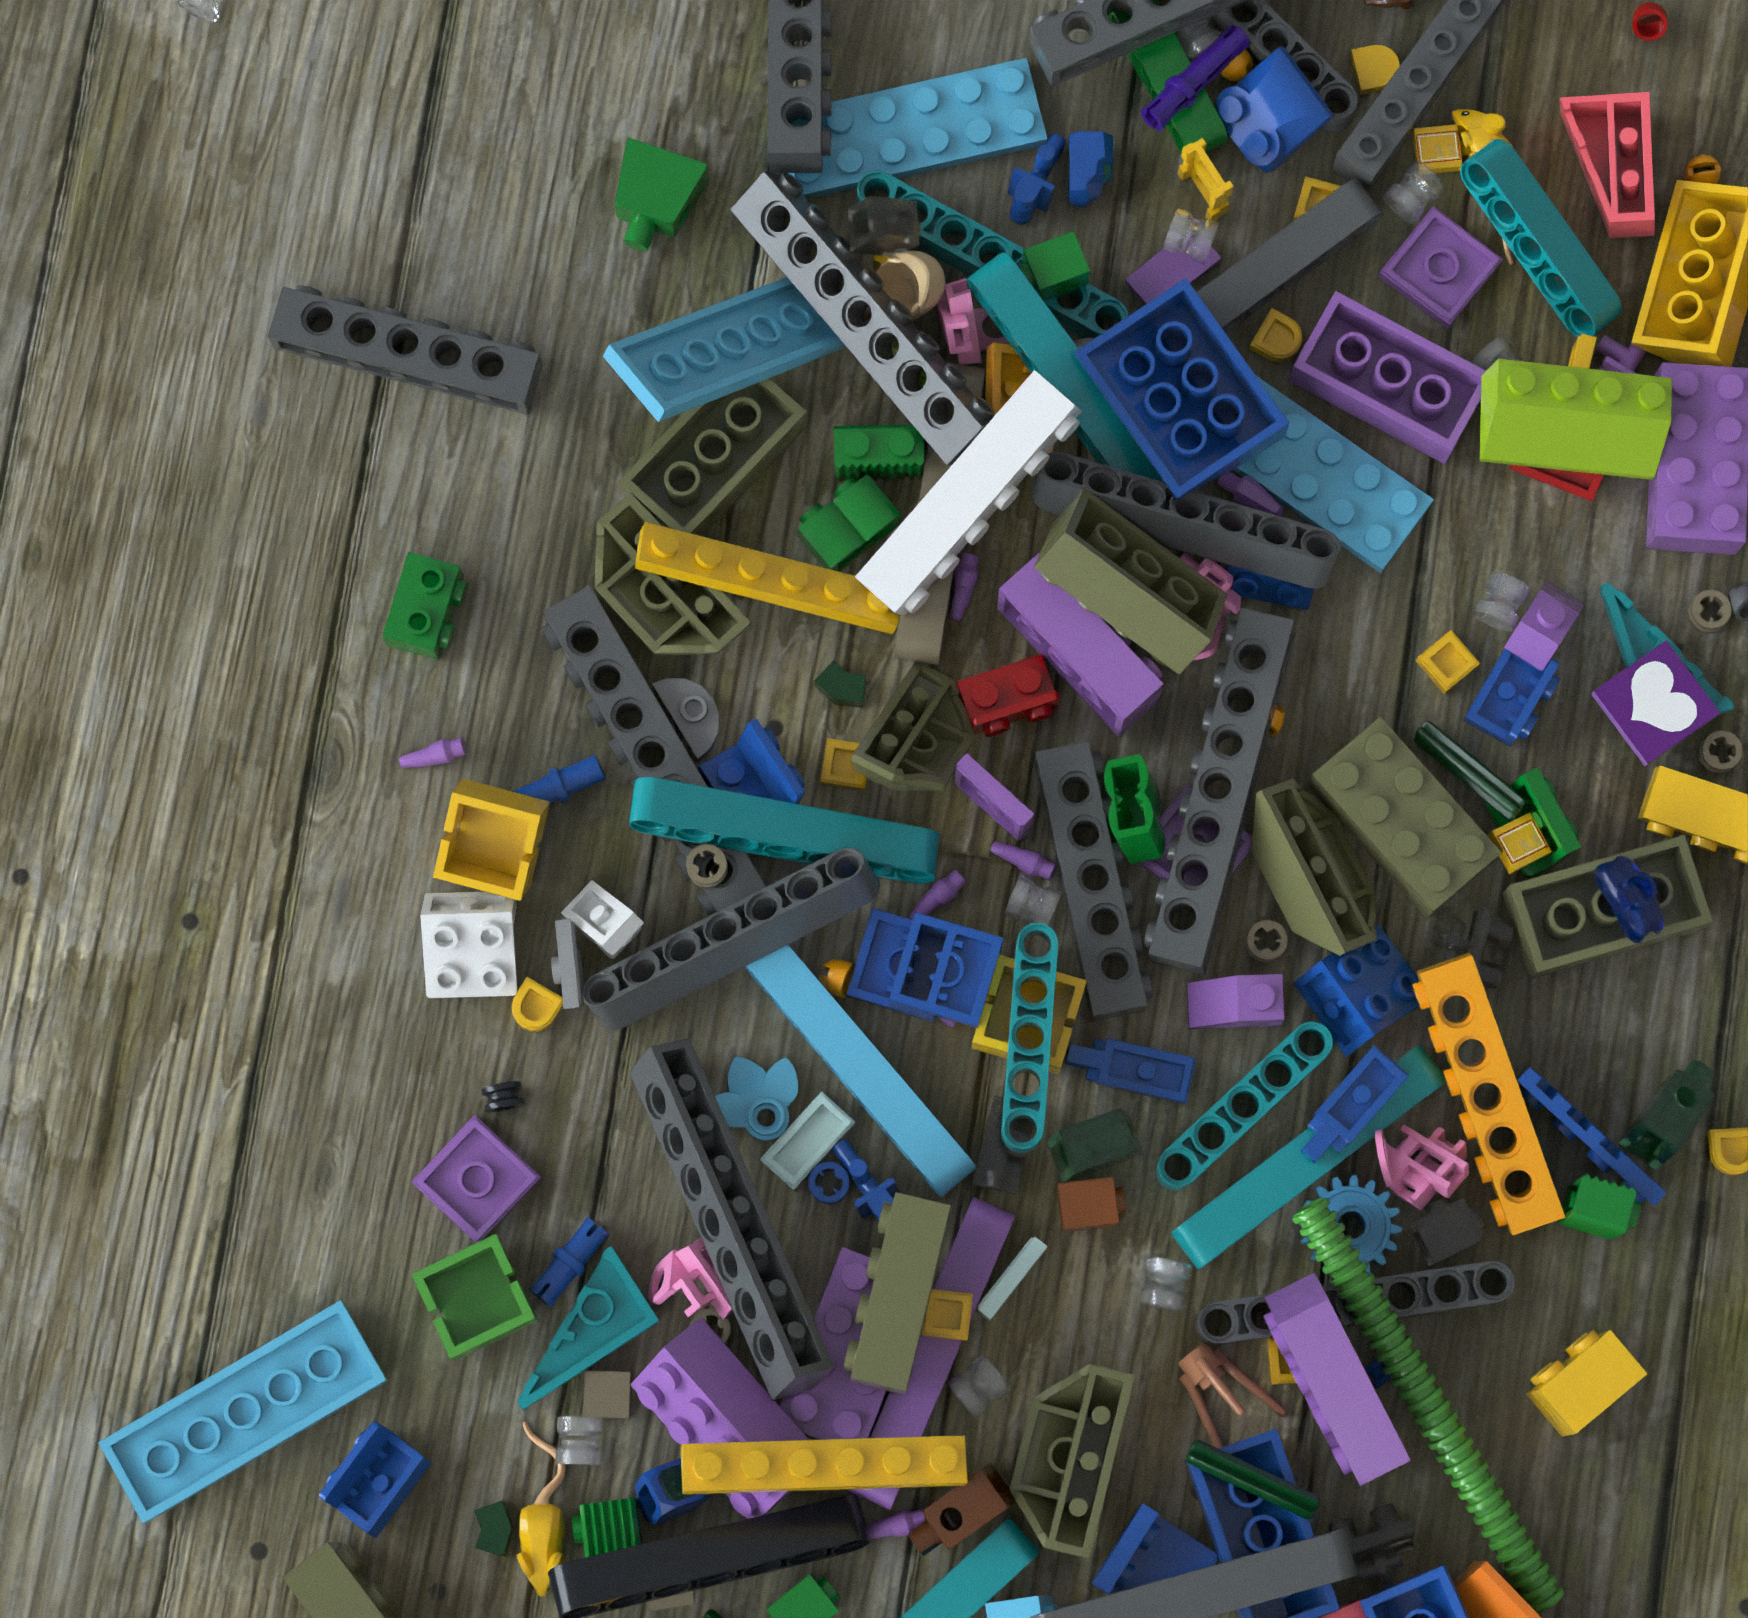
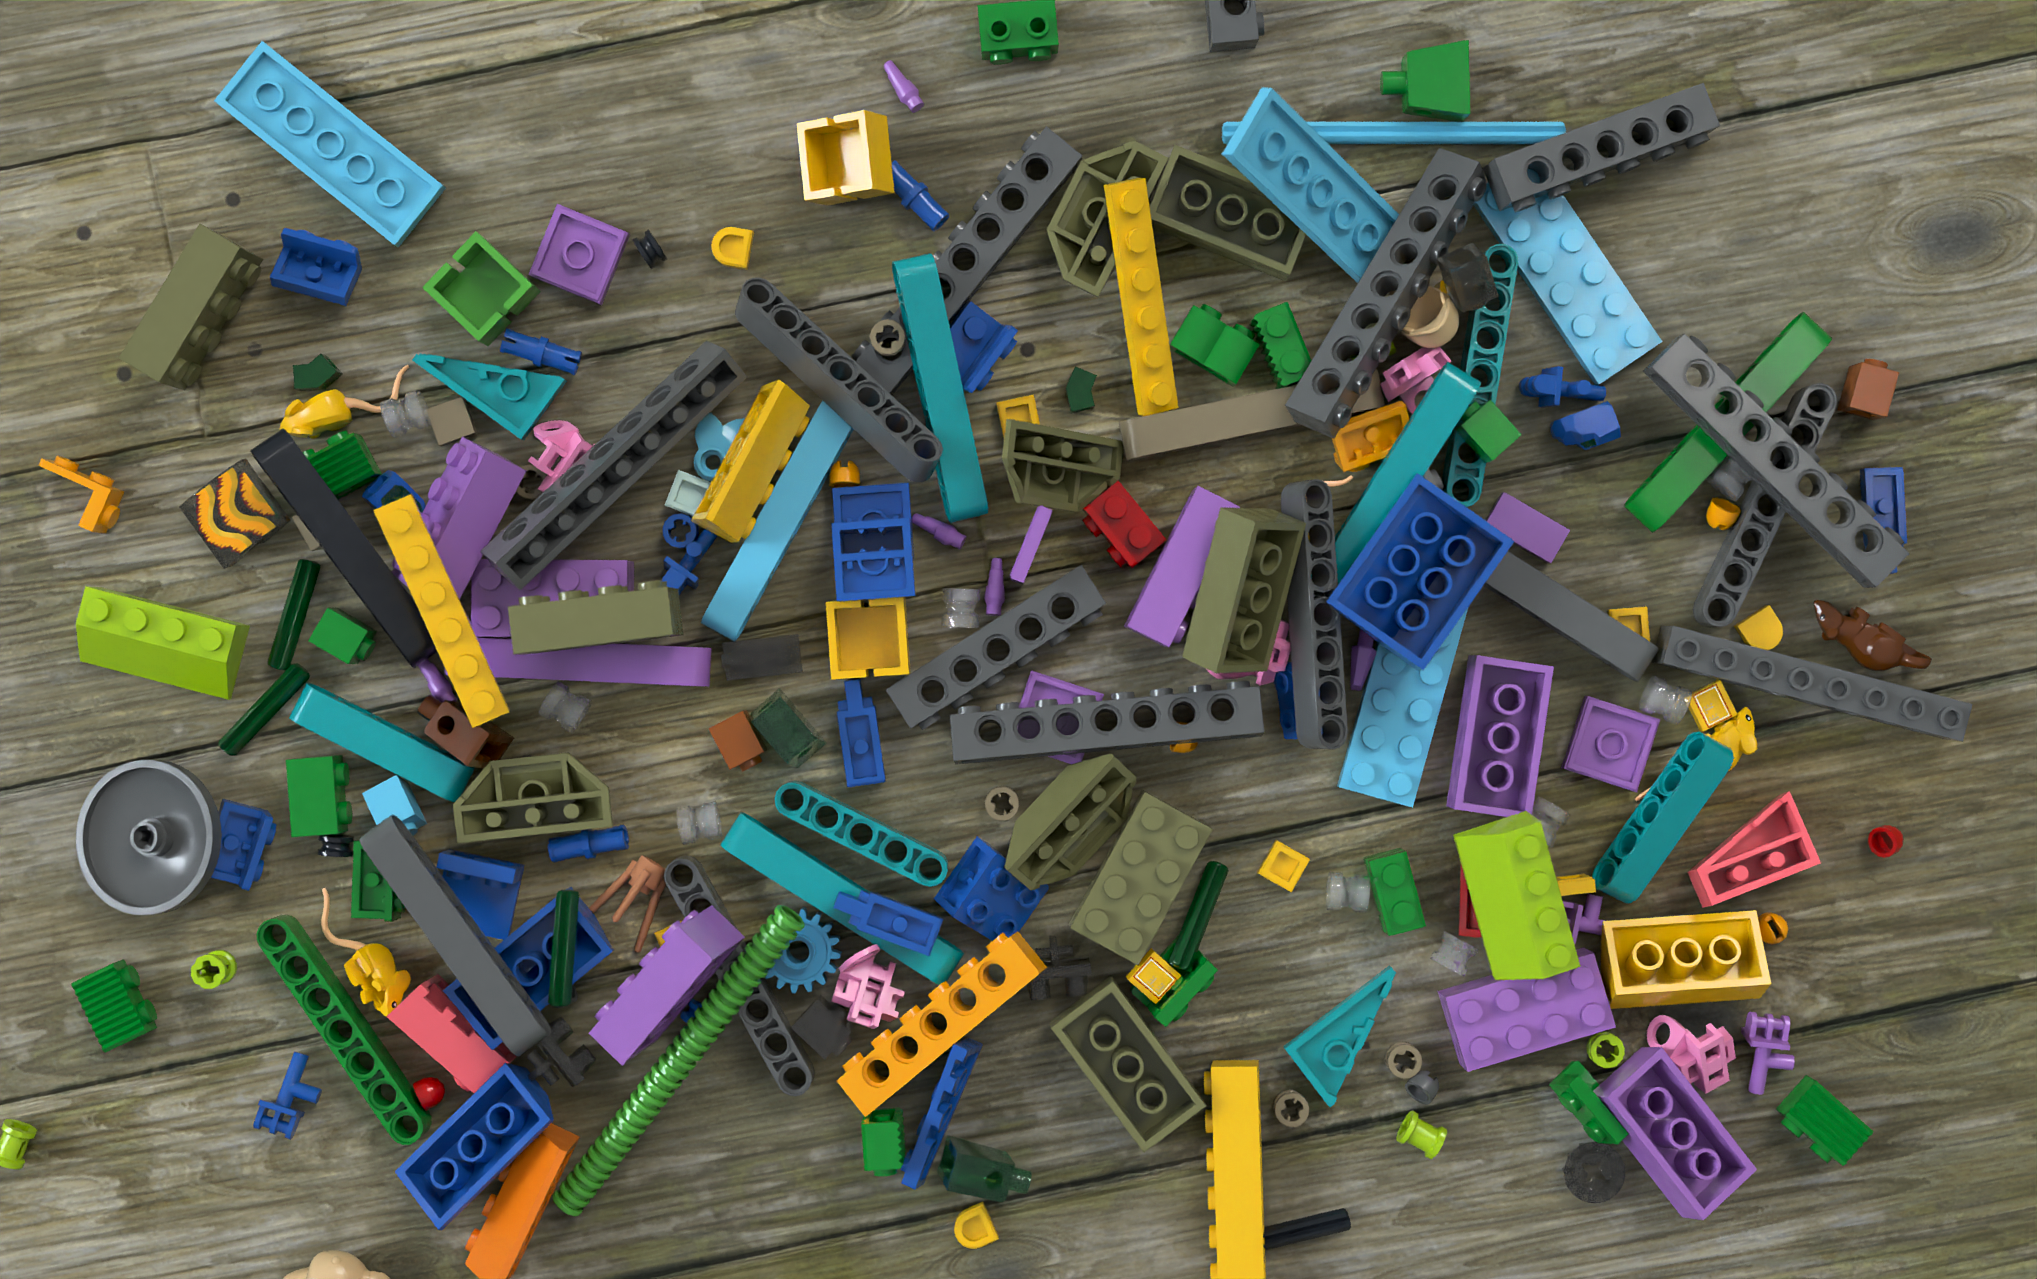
camera: 70 degrees right, 10 degrees up
white bracket [420,892,518,998] -> none
light grey plate [551,918,584,1009] -> none
white slope [561,880,644,959] -> none
light grey plate [652,678,720,762] -> none
white brick [855,370,1082,616] -> none
yellow tile [921,1289,973,1341] -> none
medium lavender piece [950,553,979,621] -> none
light aqua tile [977,1237,1048,1322] -> none
teal beam [1001,922,1058,1153] -> none
green brick [1104,754,1166,864] -> none
dark purple pin [1141,24,1250,131] -> none
clear wheel [1163,207,1220,264] -> none
yellow piece [1178,138,1234,224] -> none
medium lavender slope [1187,974,1284,1029] -> none
blue slope [1215,46,1334,173] -> none
yellow tile [1249,308,1302,362] -> none
blue bracket [1463,648,1561,747] -> none
medium lavender slope [1504,581,1585,671] -> none
yellow piece [1526,1330,1647,1437] -> none
tile [1591,640,1720,766] -> none
clear blue piece [1594,856,1664,943] -> none
none -> blue pin [548,824,629,863]
none -> yellow slope [691,380,810,543]
none -> medium azure axle [1222,122,1566,144]
none -> green brick [1363,848,1426,936]
none -> clear wheel [1430,931,1479,977]

